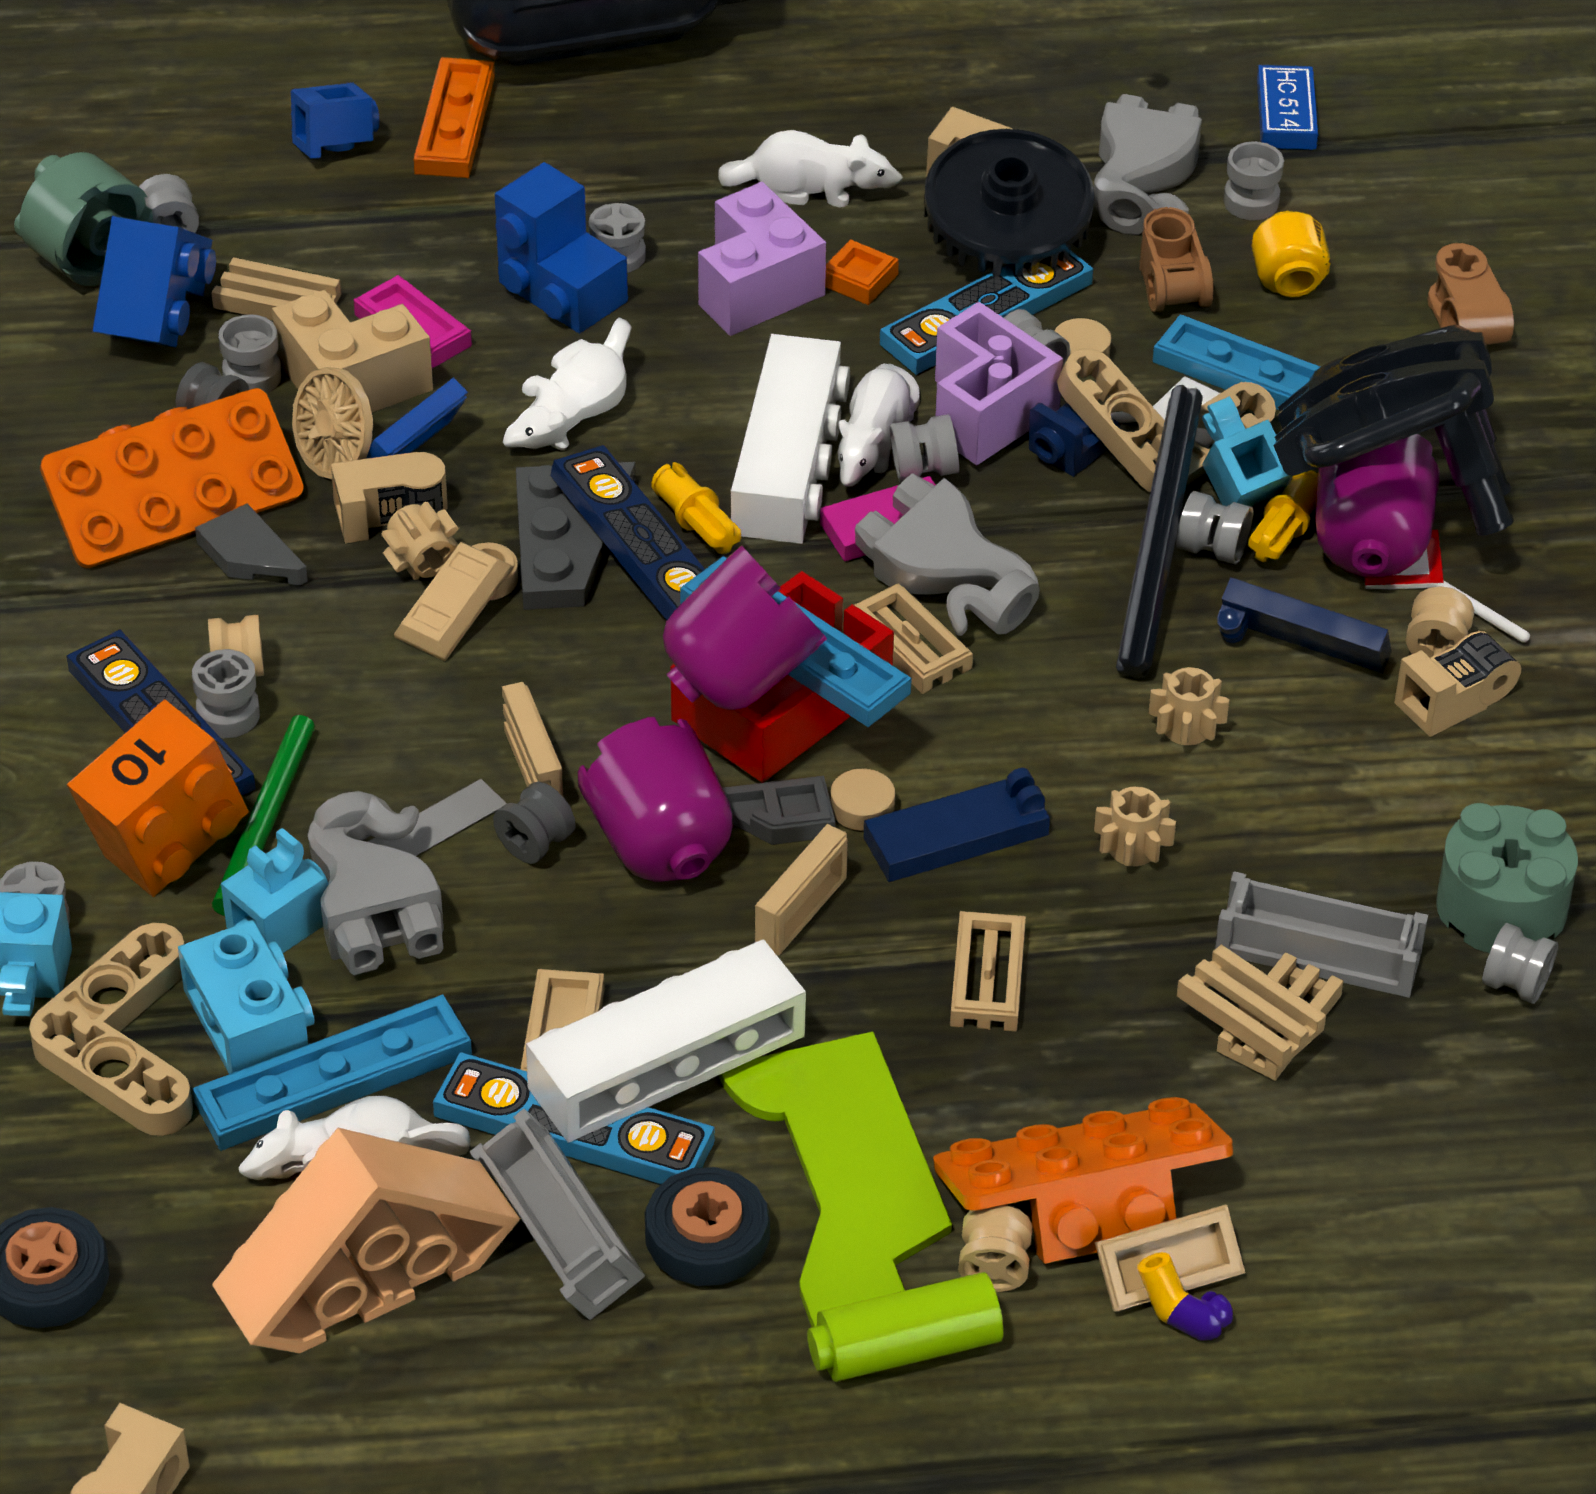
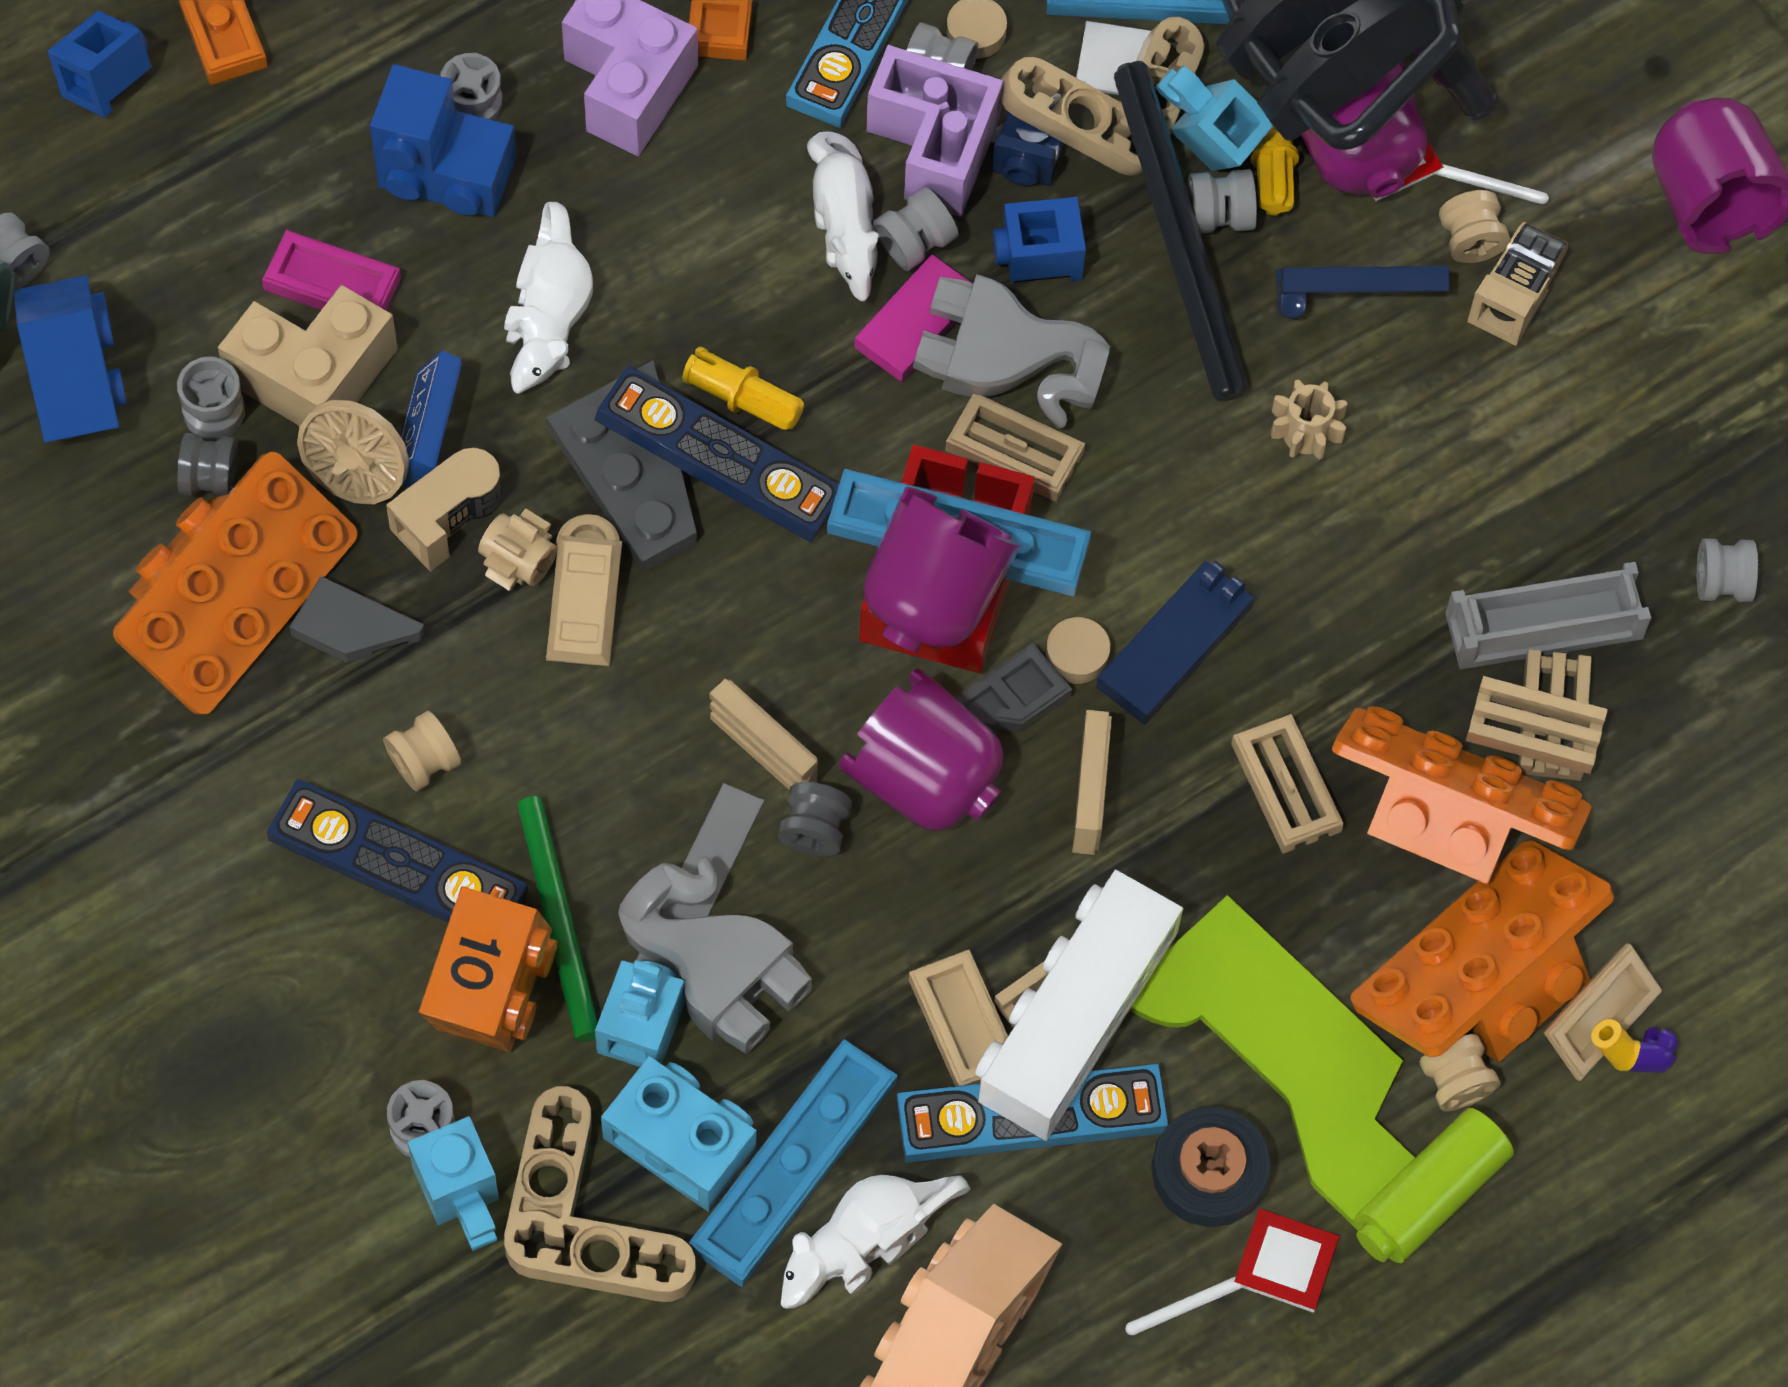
camera: 30 degrees left, 20 degrees up
light grey wheel [192,649,260,738] -> none
tan tile [212,257,341,321] -> none
light grey container [470,1109,645,1320] -> none
white brick [731,334,850,544] -> none
tan gear [1094,787,1176,866] -> none
sand green brick [1436,803,1578,953] -> none
none -> blue brick [992,197,1086,281]
none -> piece [1125,1208,1339,1335]
none -> orange bracket [1332,706,1592,884]

